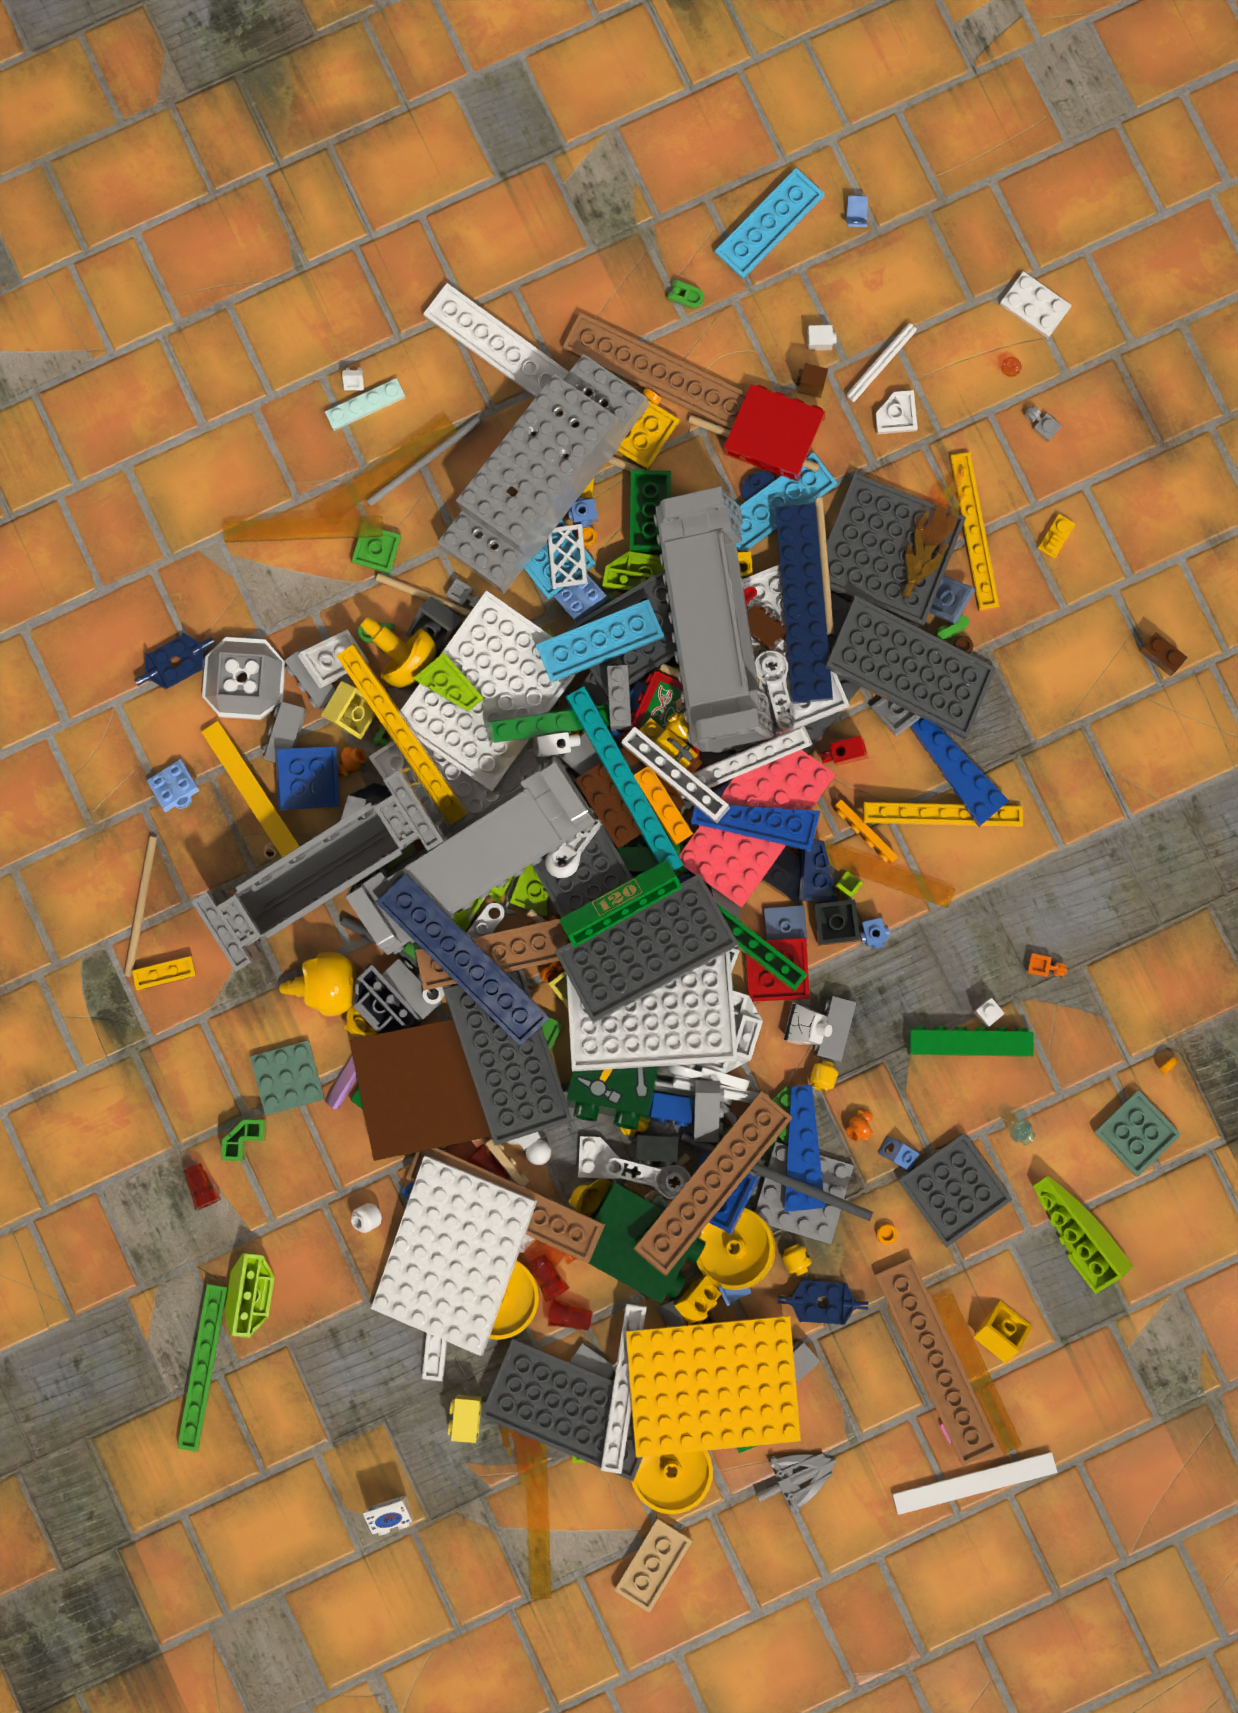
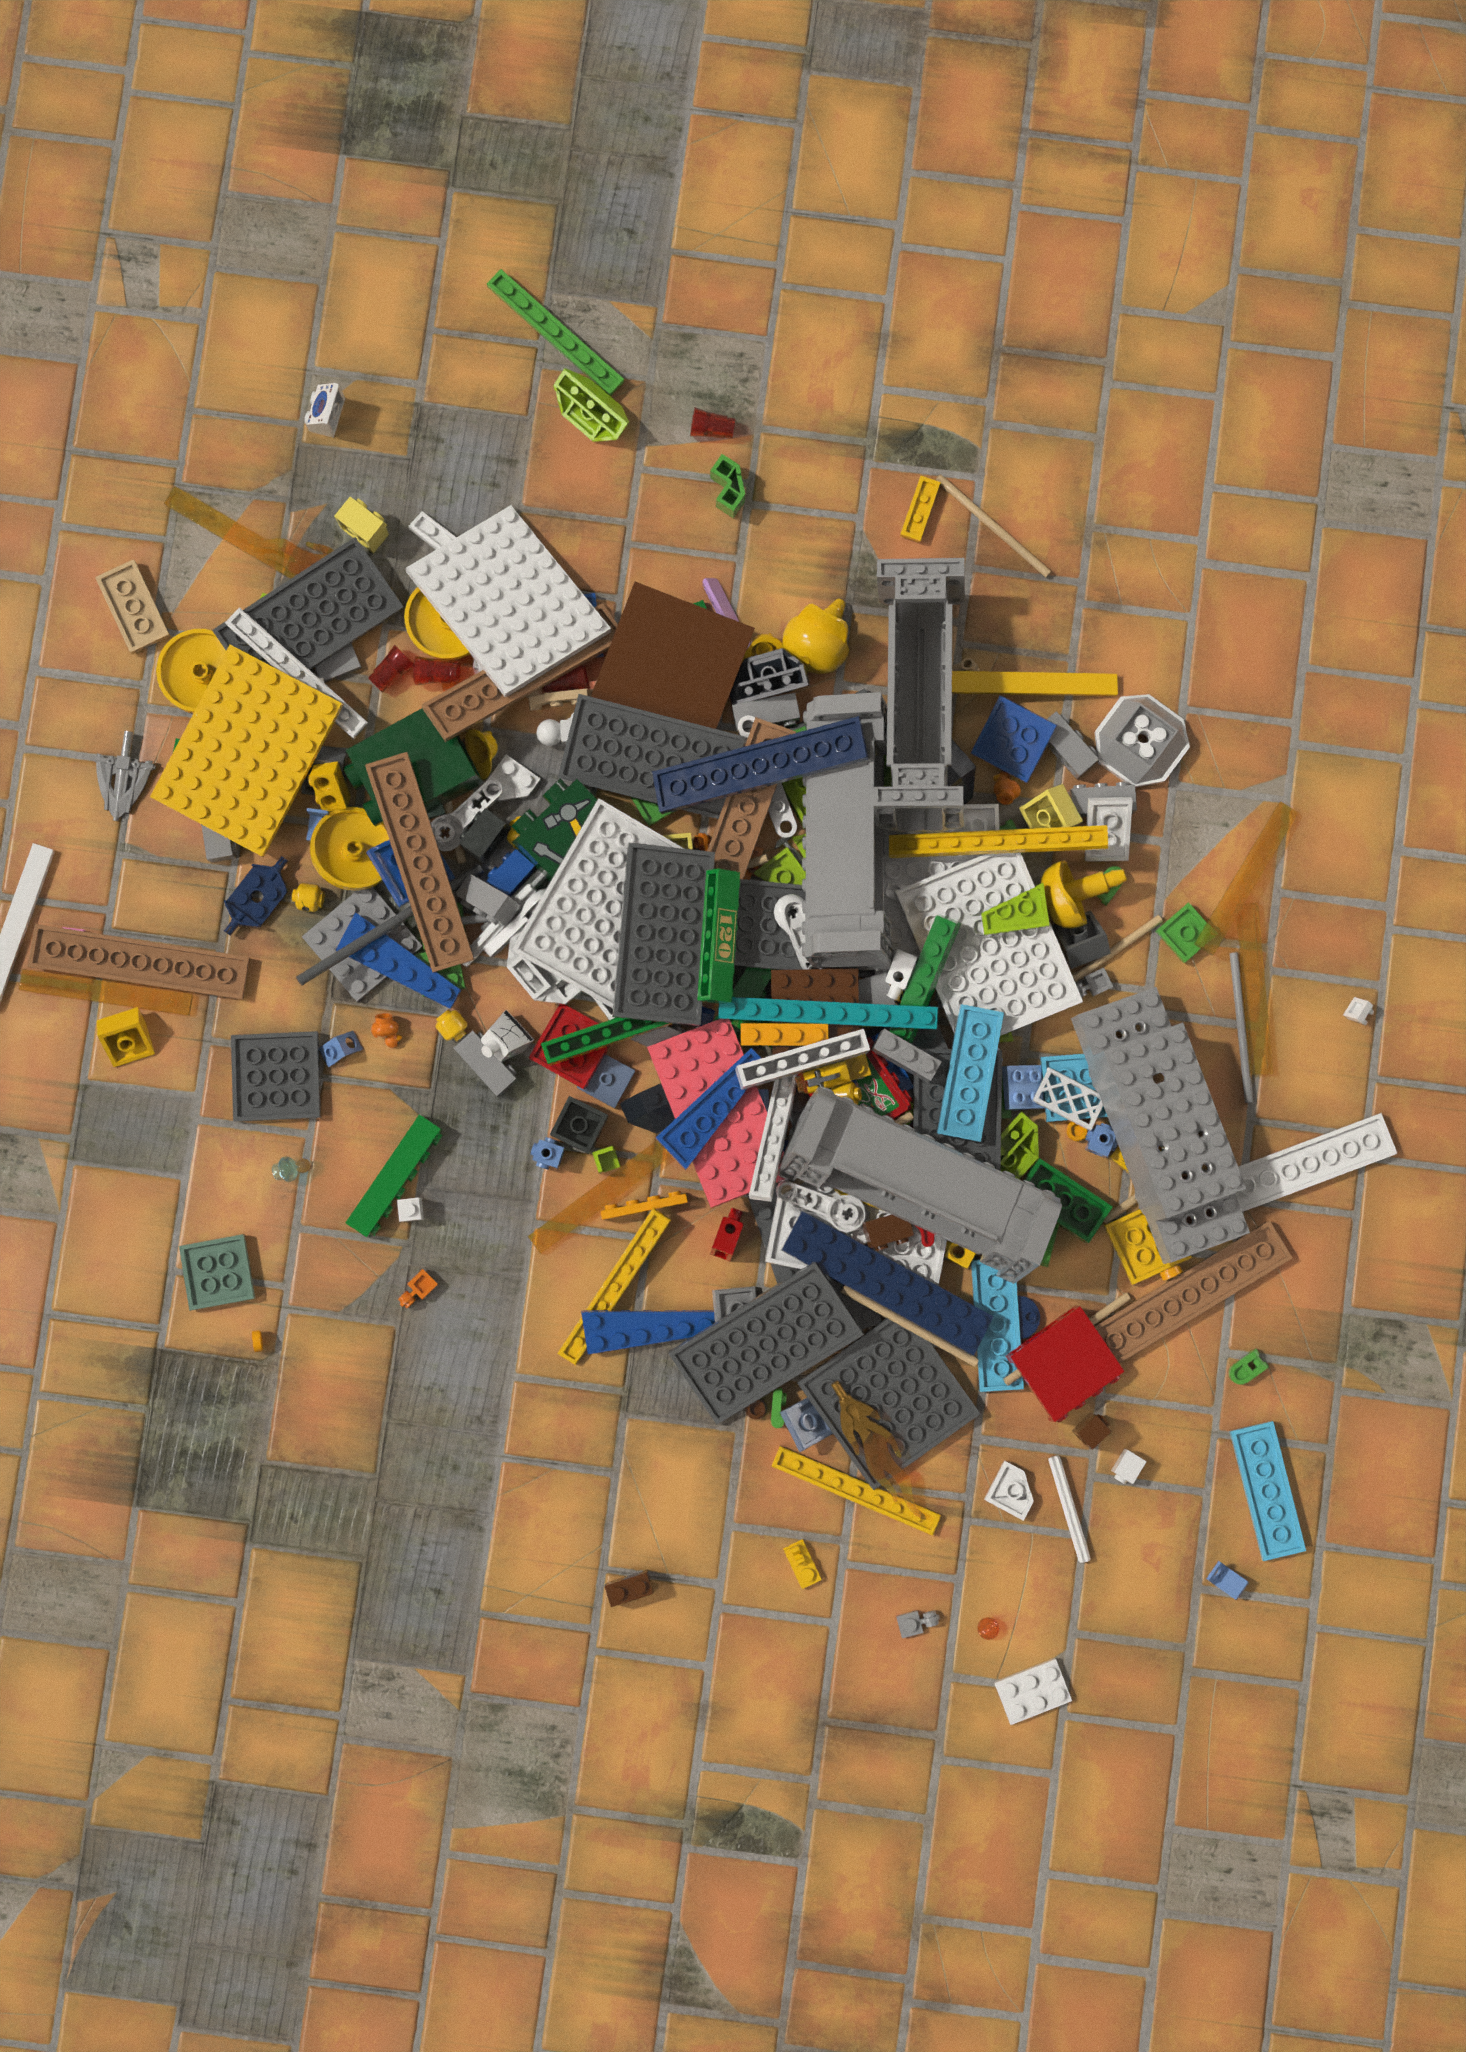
camera: 120 degrees right, 0 degrees up
dark blue plate [134,633,216,690] -> none
light blue plate [147,759,200,812] -> none
sand green plate [250,1040,325,1116] -> none
light aqua plate [325,378,406,431] -> none
white head [351,1203,382,1233] -> none
dark blue wing [799,840,838,902] -> none
light orange tile [877,1224,898,1245] -> none
lime wedge [1033,1176,1134,1294] -> none

